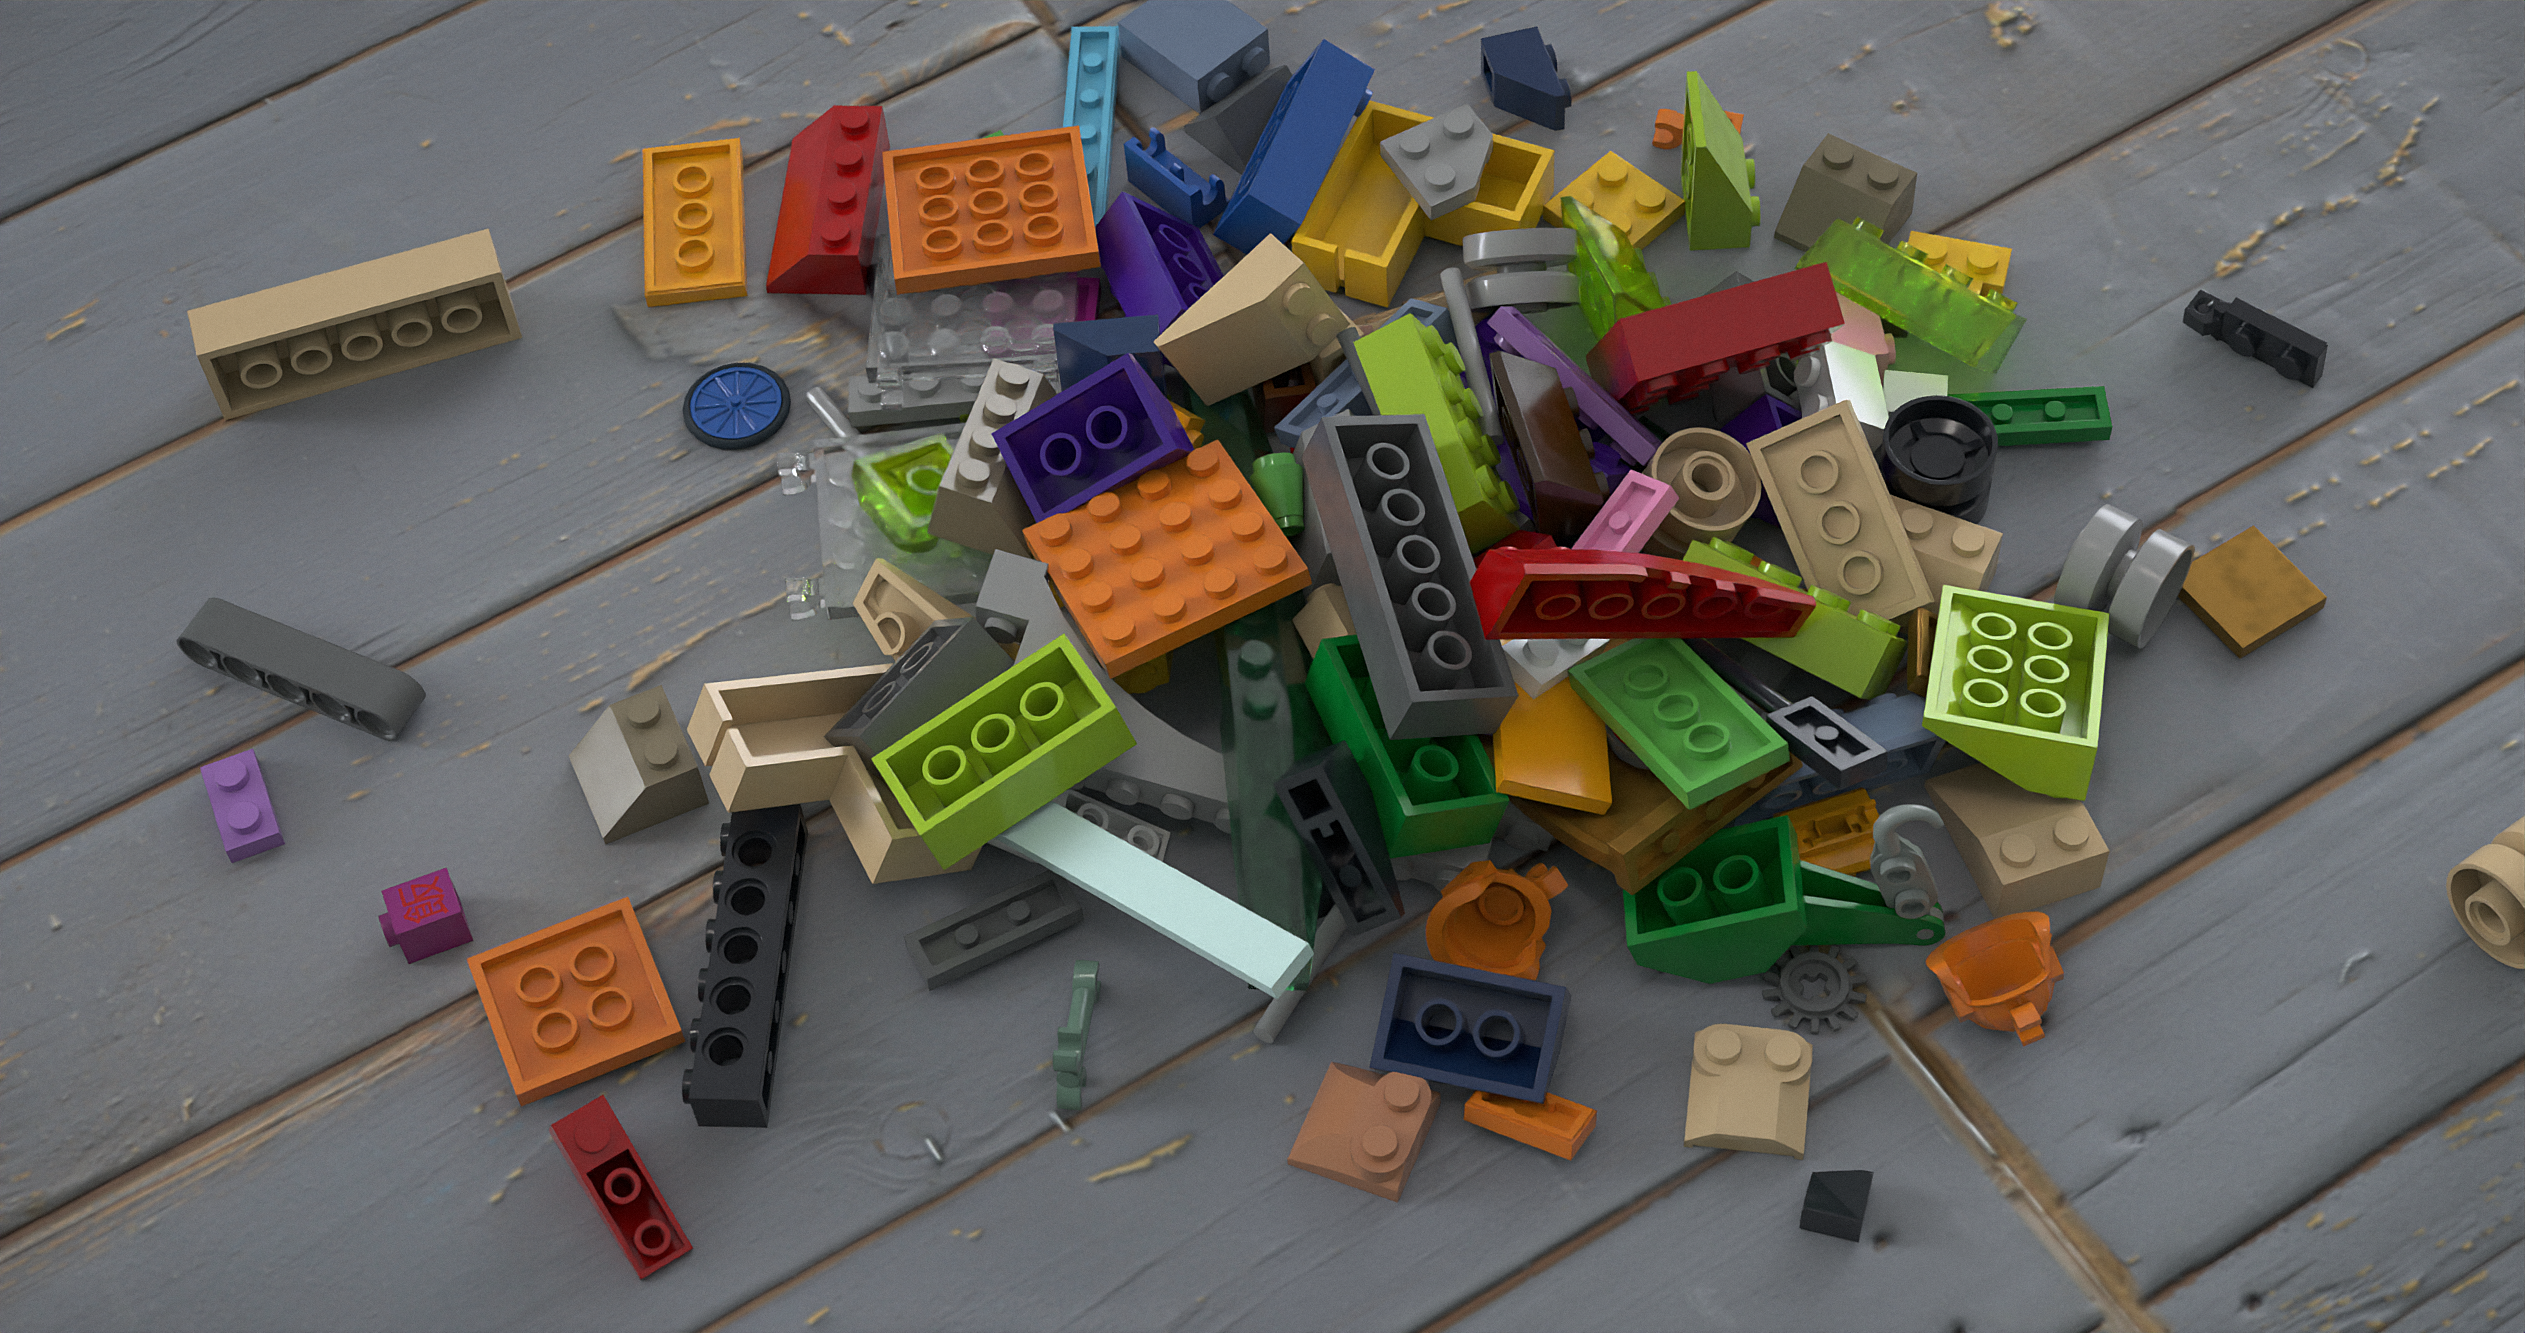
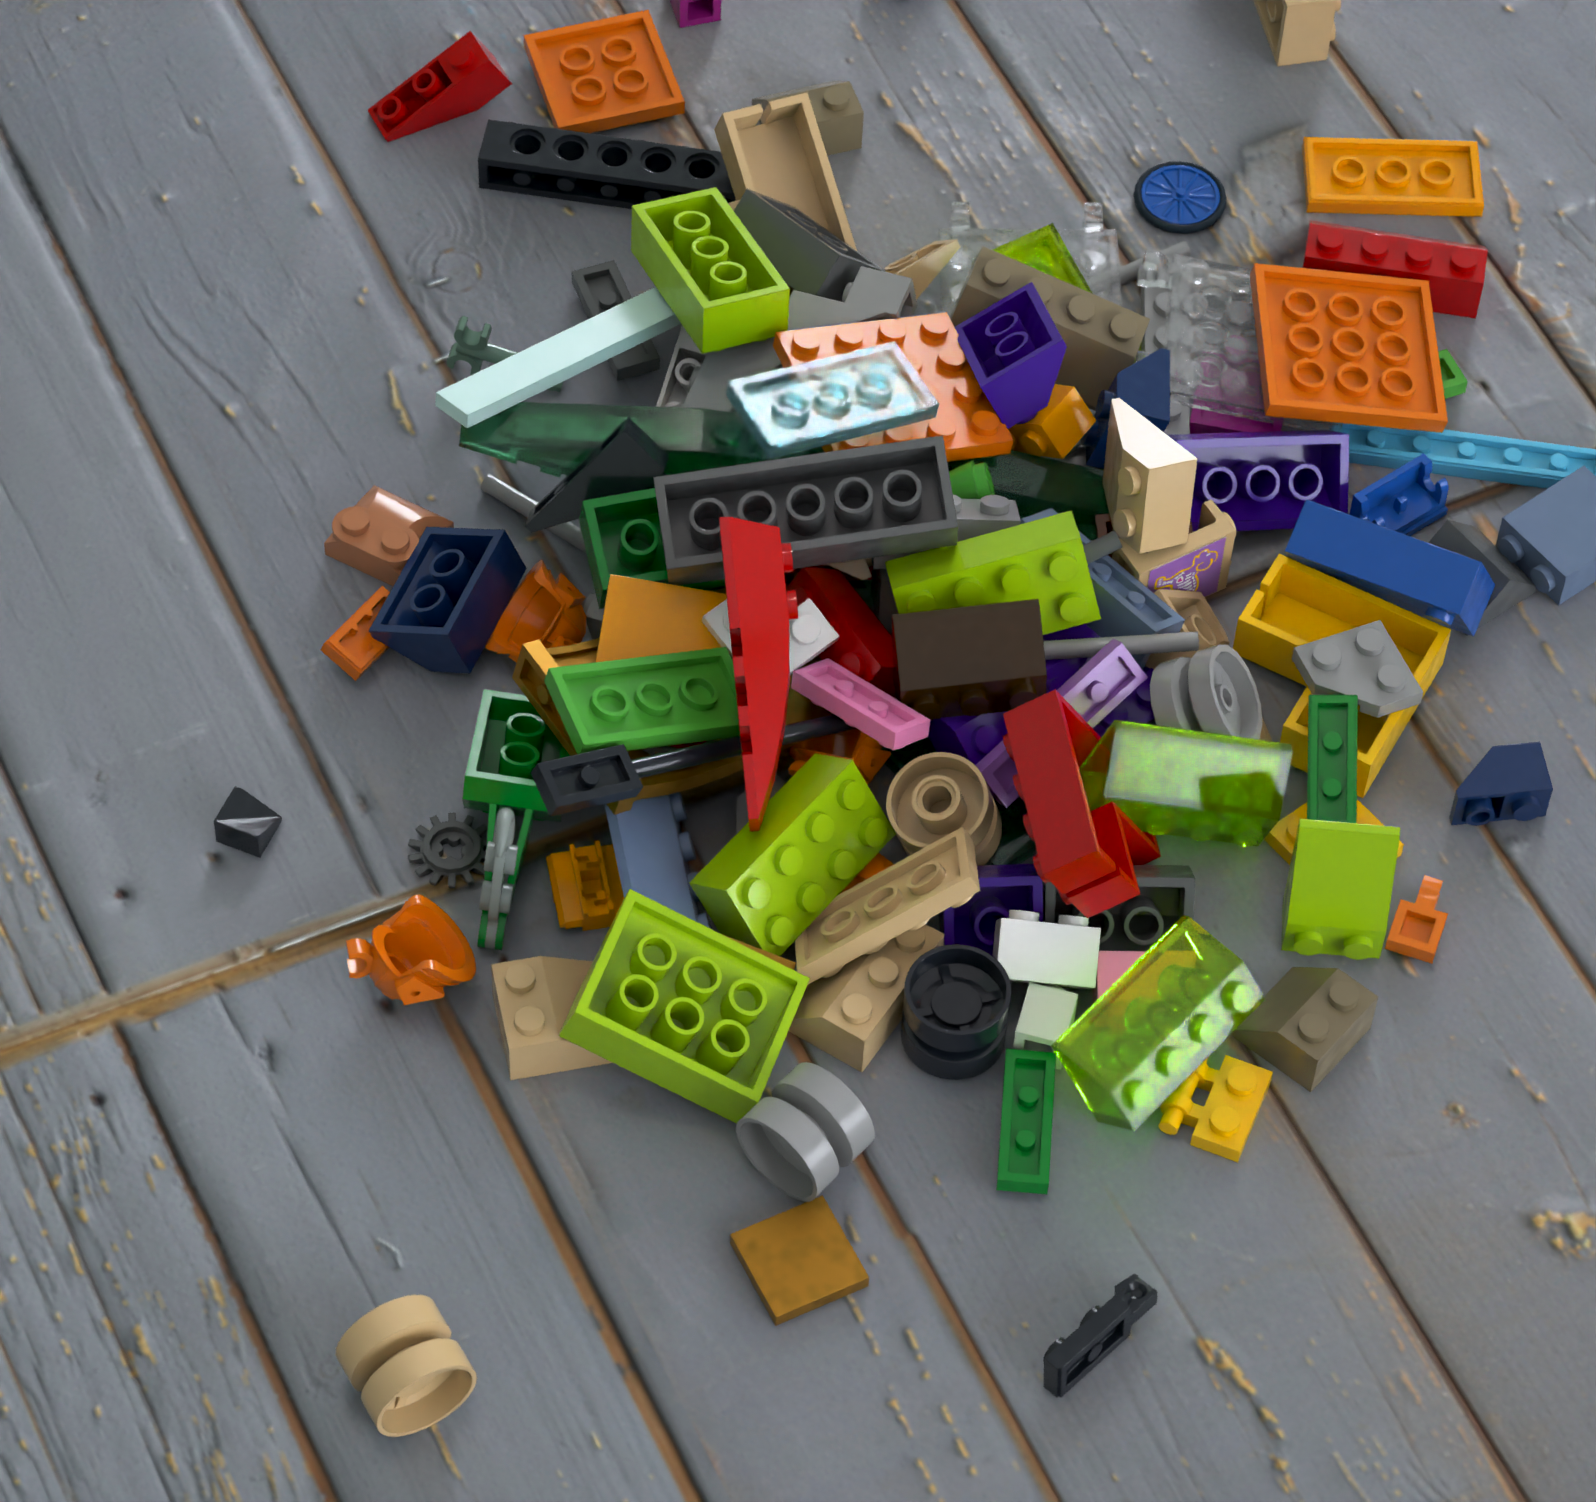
camera: 90 degrees right, 0 degrees up
tan slope [1684,1024,1813,1160] -> none
none -> clear light blue plate [726,341,939,459]
none -> green tile [1307,695,1358,823]

